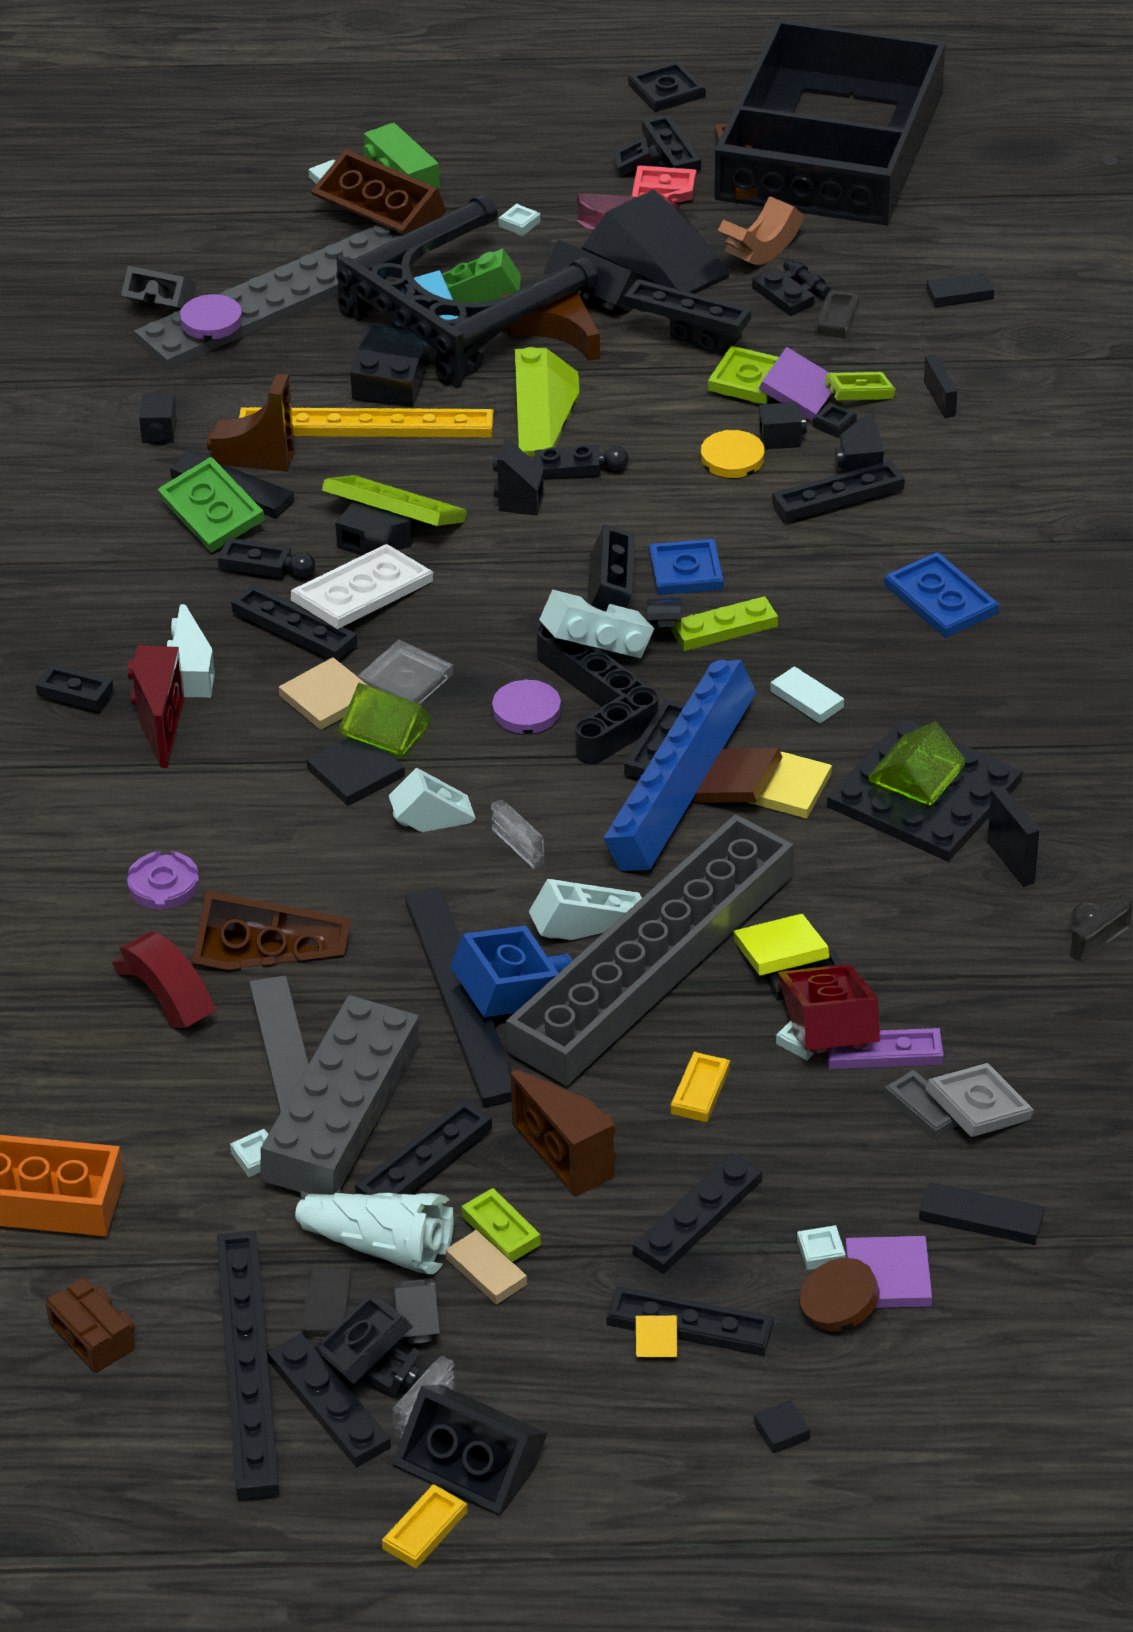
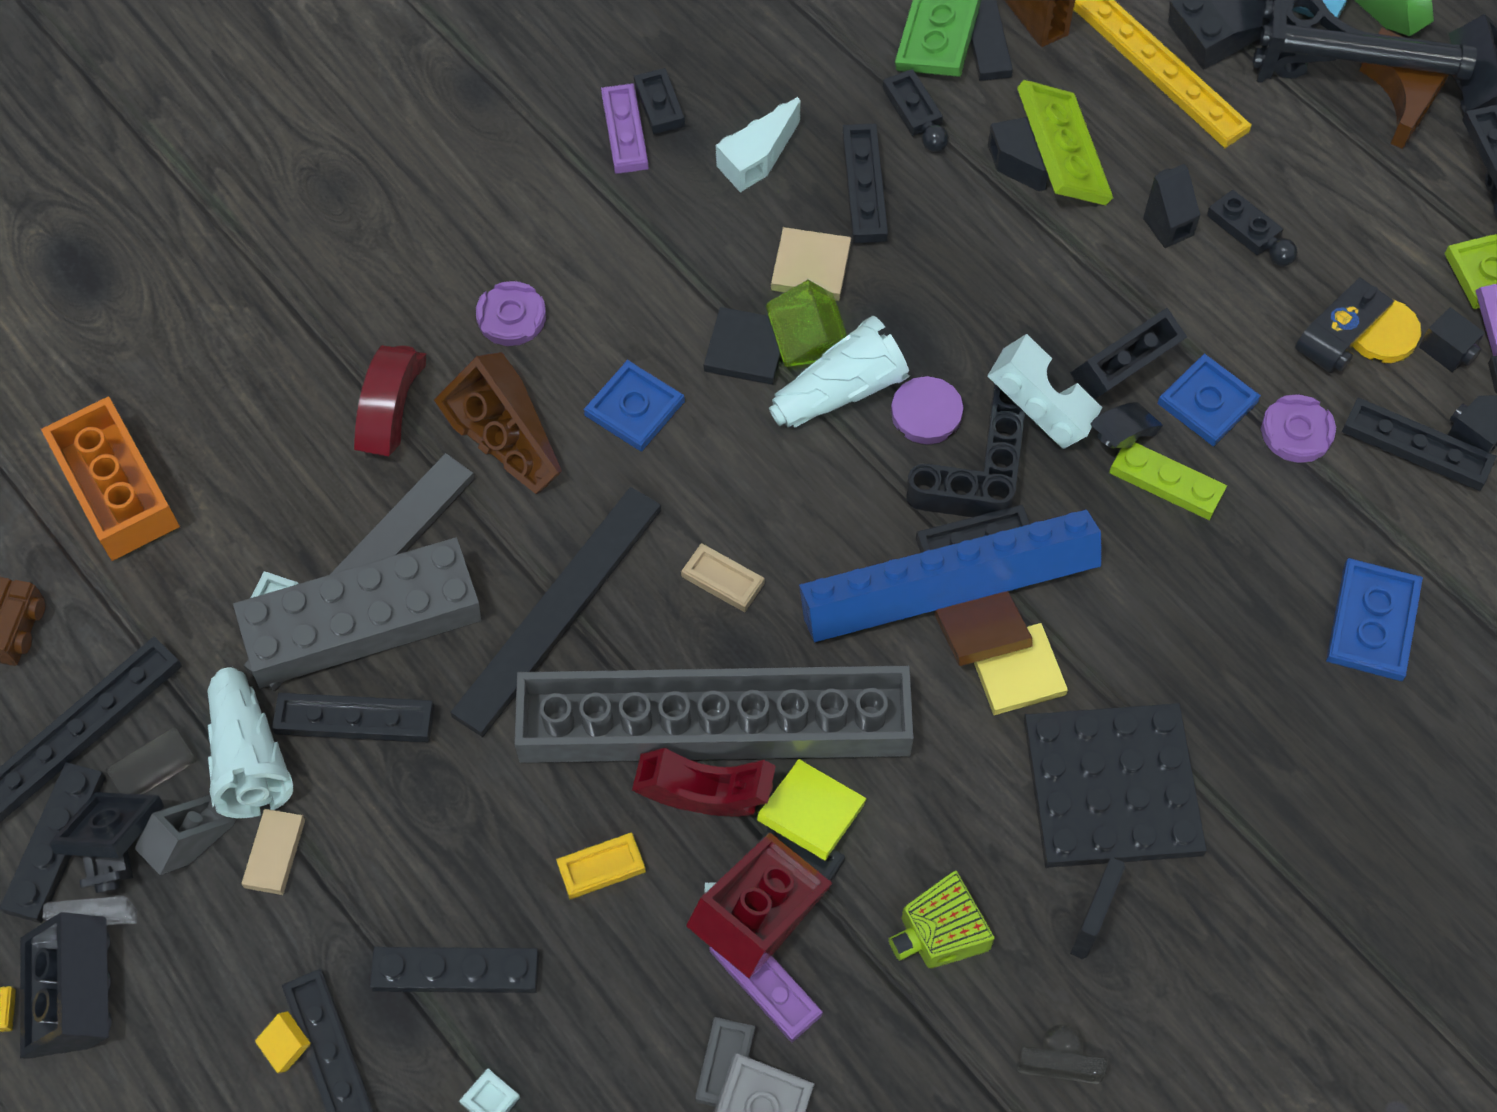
camera: 50 degrees right, 20 degrees up
dark red slope [127,645,185,768] -> none
white tile [291,544,433,629] -> none
clear tile [357,640,453,711] -> none
light aqua slope [388,768,476,832] -> none
blue brick [450,926,572,1017] -> none
lime plate [461,1188,541,1262] -> none
clear tile [491,799,544,869] -> none
reddish brown slope [510,1069,616,1197] -> none
lime wedge [515,347,580,456] -> none
light aqua slope [529,879,642,940] -> none
light aqua tile [770,666,844,724] -> none
clear neon green slope [869,721,966,806] -> none
none -> blue tile [584,360,685,452]
none -> medium lavender tile [601,83,648,174]
none -> dark red arch [632,748,776,816]
none -> tan tile [681,543,765,612]
none -> light aqua cone [769,316,910,427]
none -> lime torso [889,871,994,968]
none -> medium lavender tile [1261,394,1336,463]
none -> black door [1295,277,1394,373]

